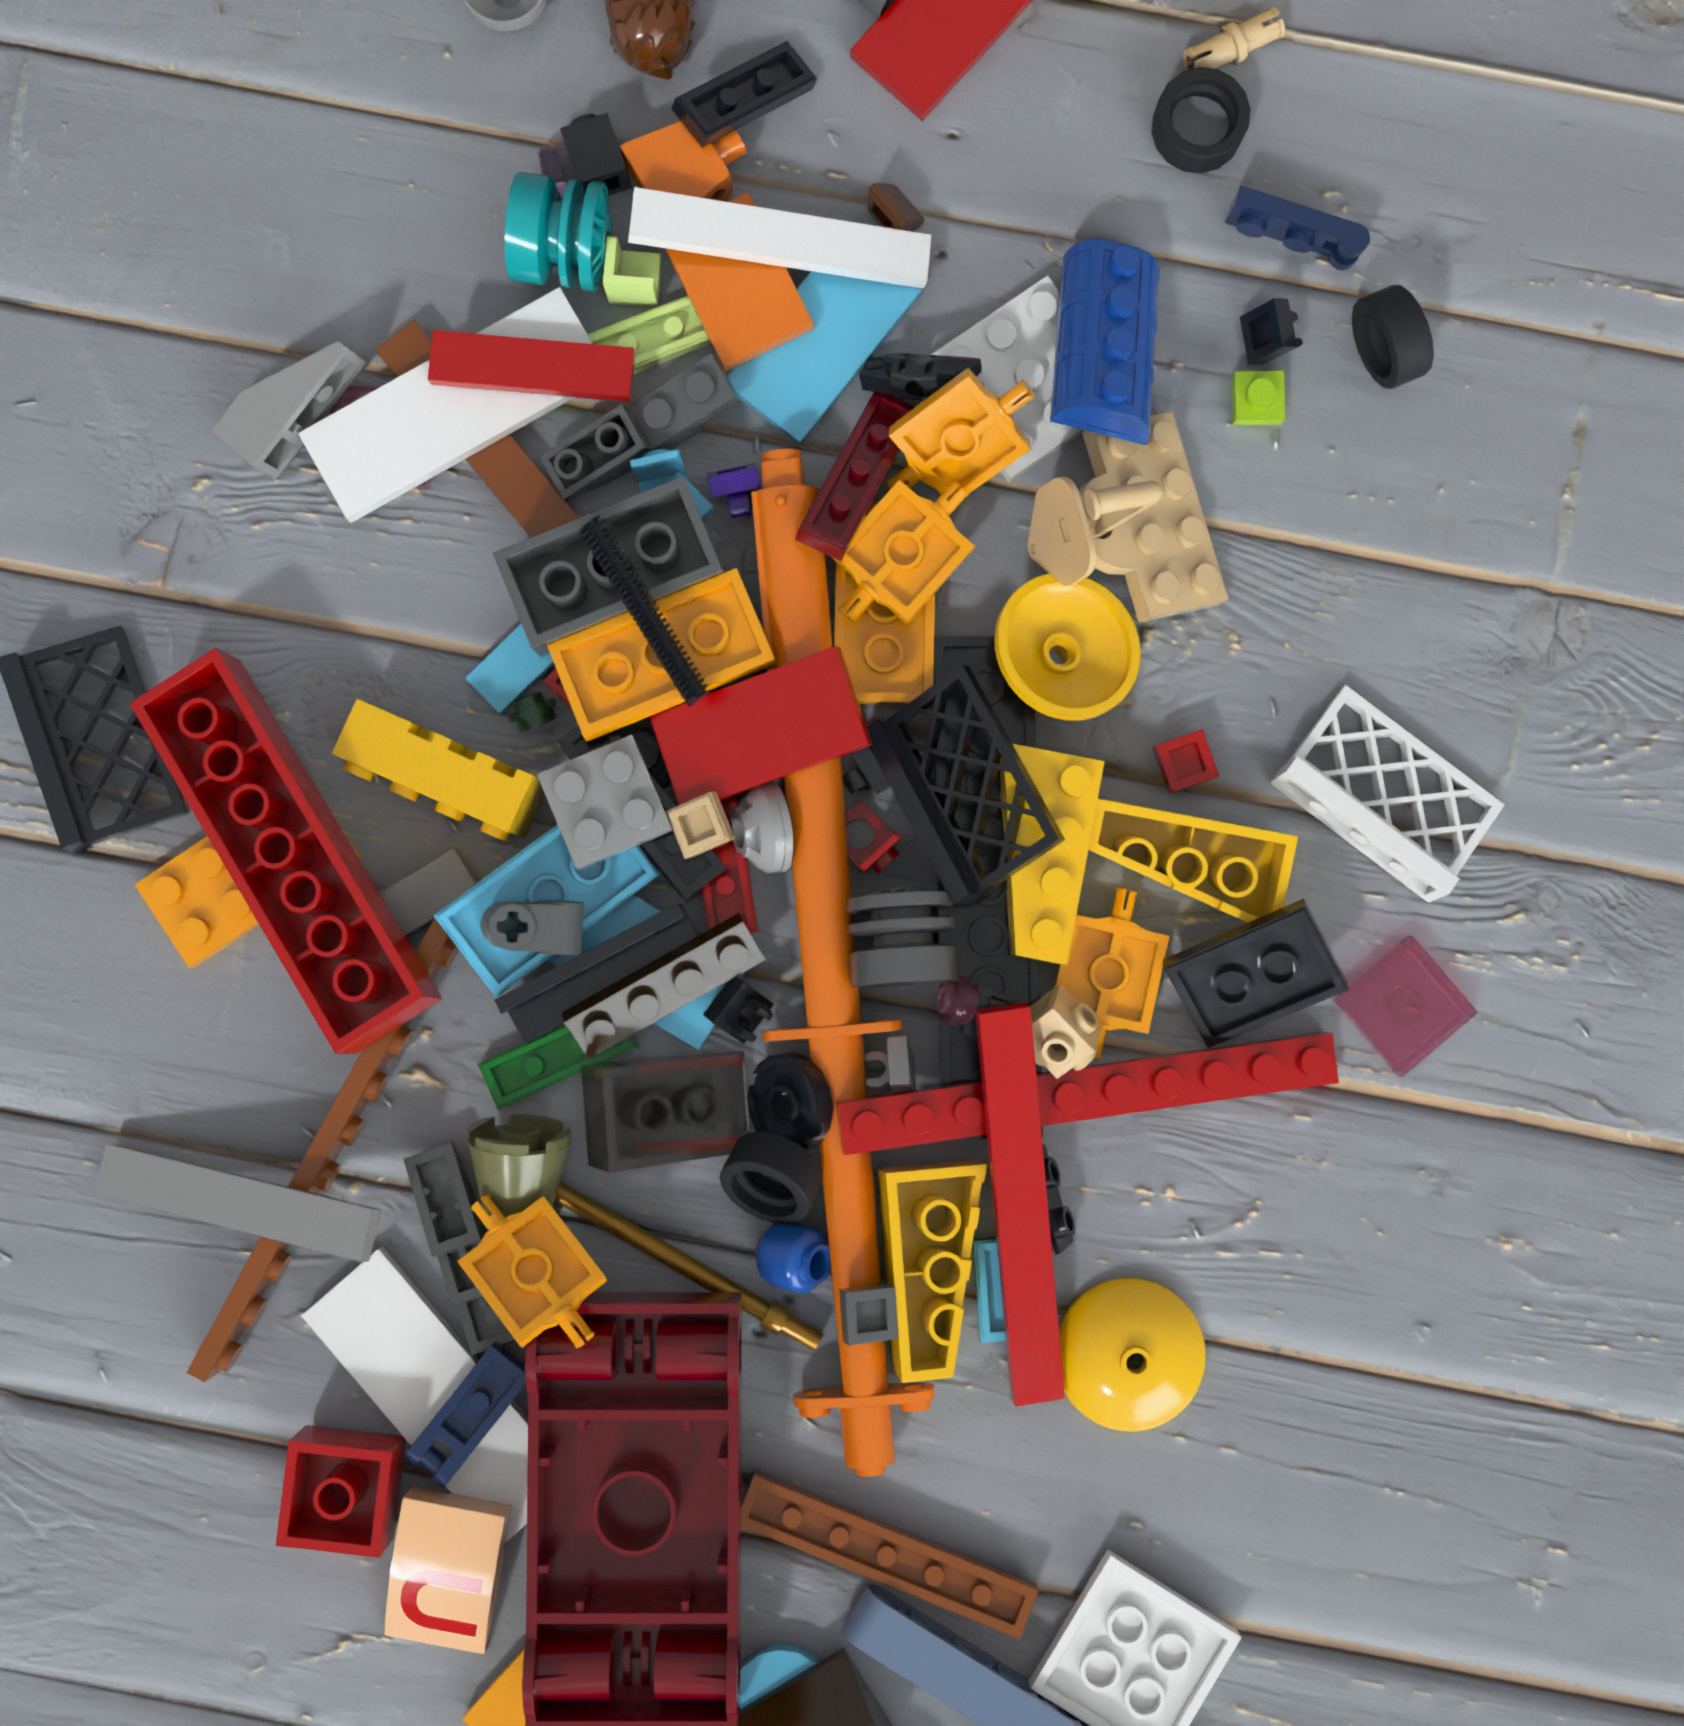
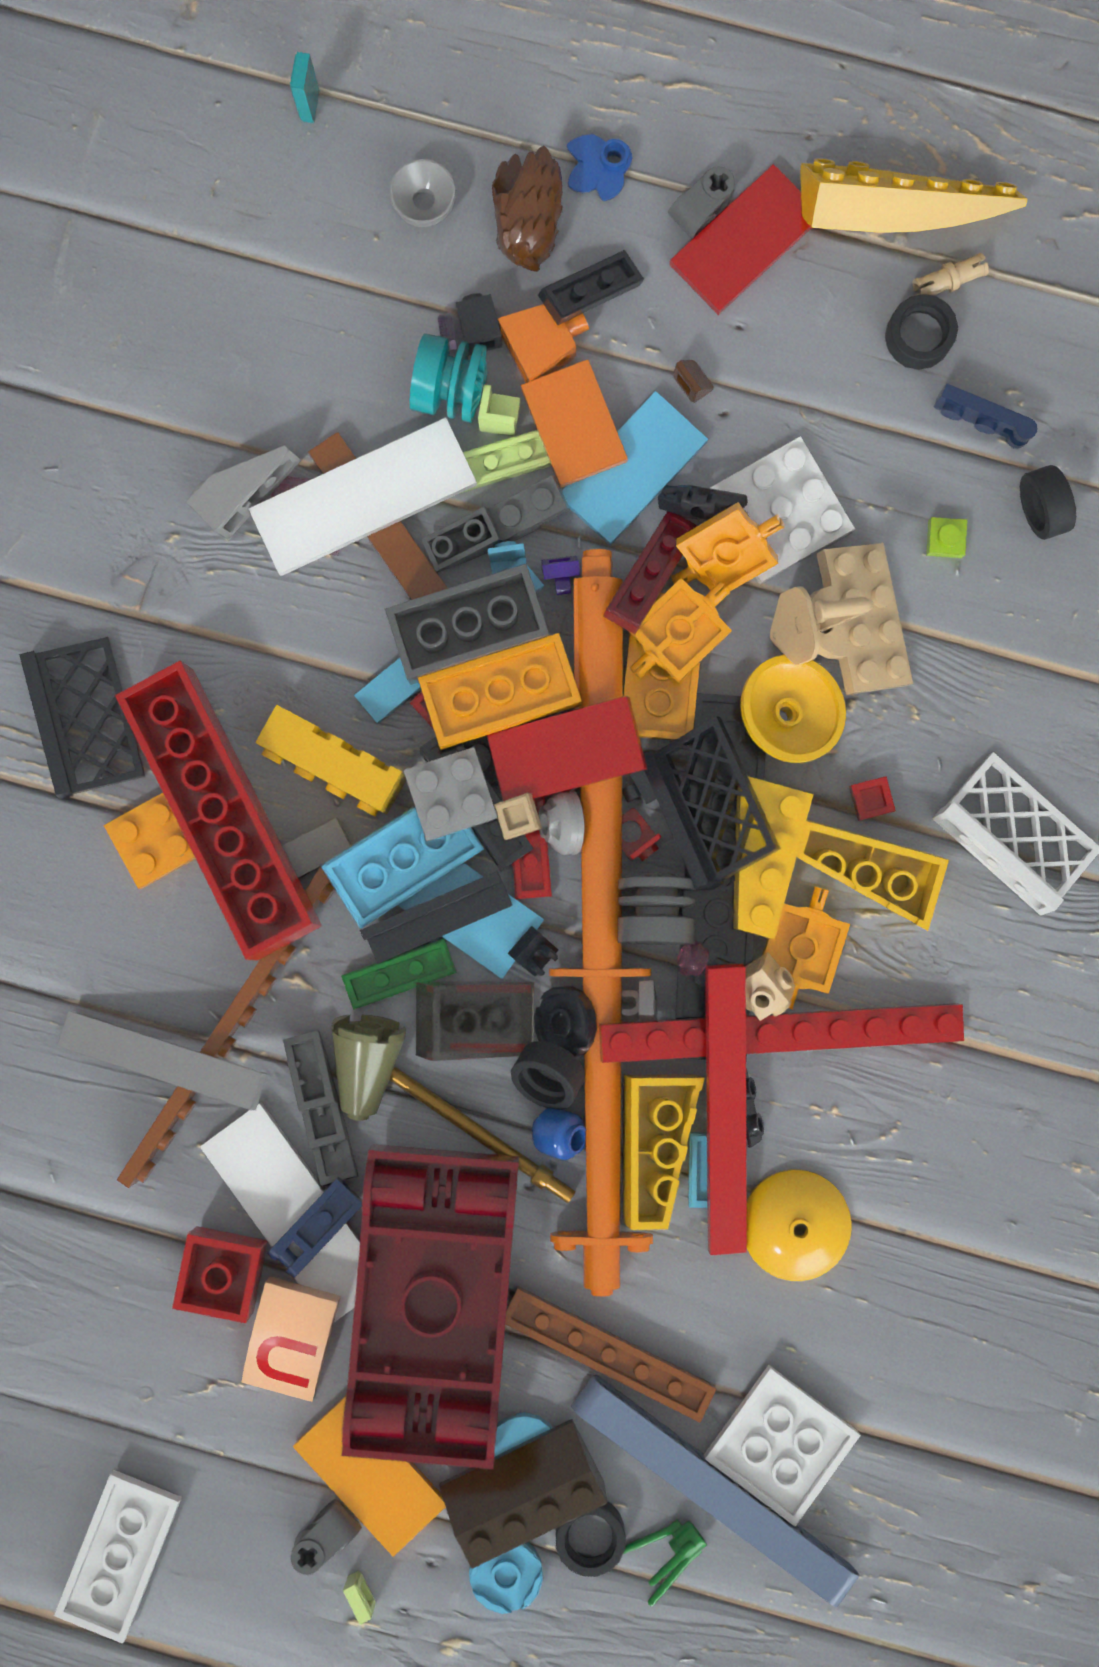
camera: 10 degrees right, 0 degrees up
red tile [428,330,635,402] -> none
light orange plate [457,1195,607,1348] -> none
dark grey piece [480,900,584,955] -> none
clear green plate [507,691,557,732] -> none
plate [562,913,766,1059] -> none
black axle [579,515,711,707] -> none
white tile [628,187,931,289] -> none
dark grey plate [839,1283,898,1346] -> none
blue container [1050,239,1160,445] -> none
black tile [1163,898,1349,1048] -> none
black tile [1239,298,1303,365] -> none
clear pink tile [1333,936,1478,1077] -> none

